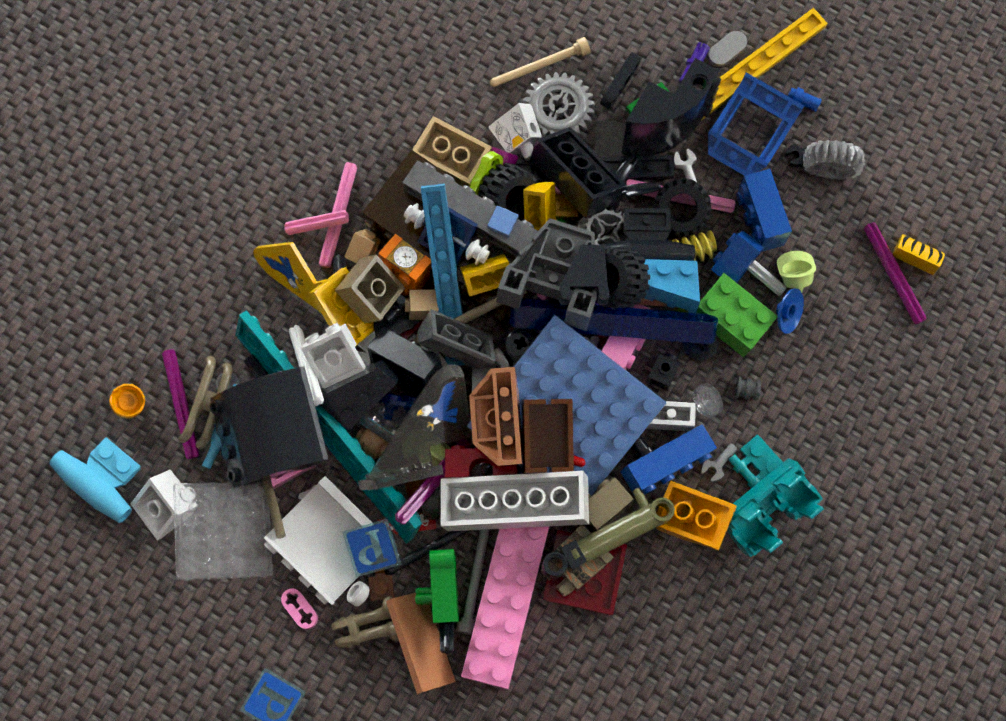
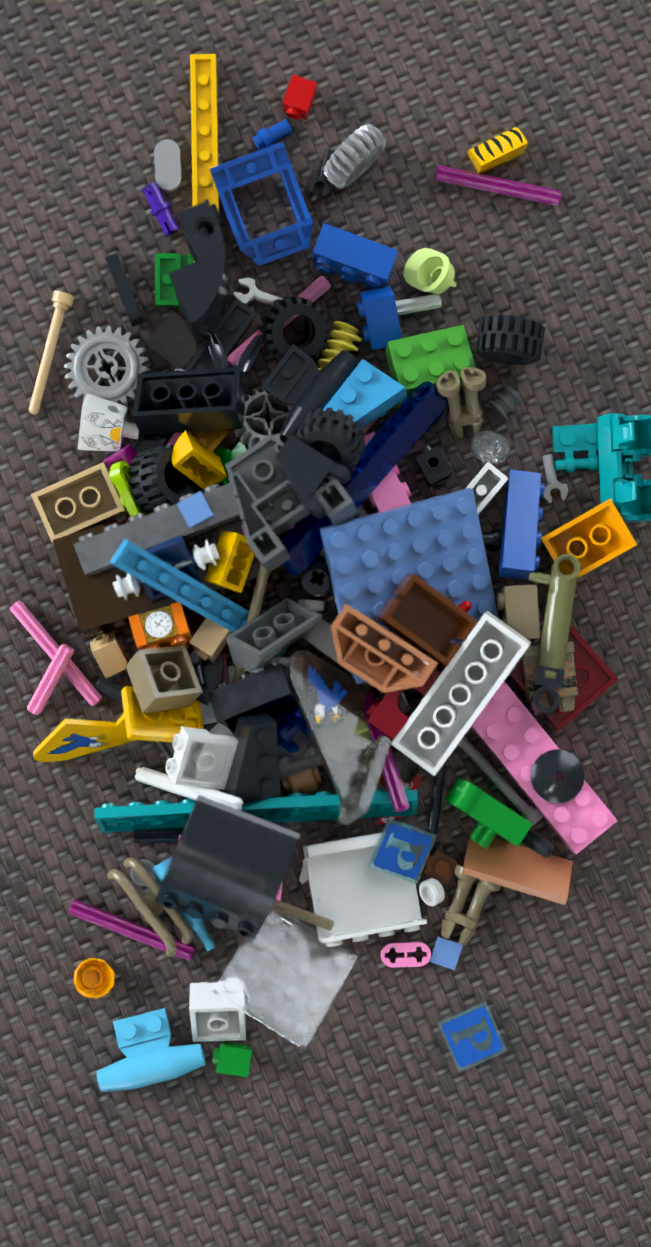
camera: 55 degrees left, 10 degrees up
blue dish [776,288,804,334] -> none
none -> green brick [212,1042,253,1078]
none -> red brick [282,74,317,120]
none -> medium blue tile [429,936,463,970]
none -> dark tan piece [436,367,487,438]
none -> black tyre [476,315,545,365]
none -> black dish [531,750,584,803]

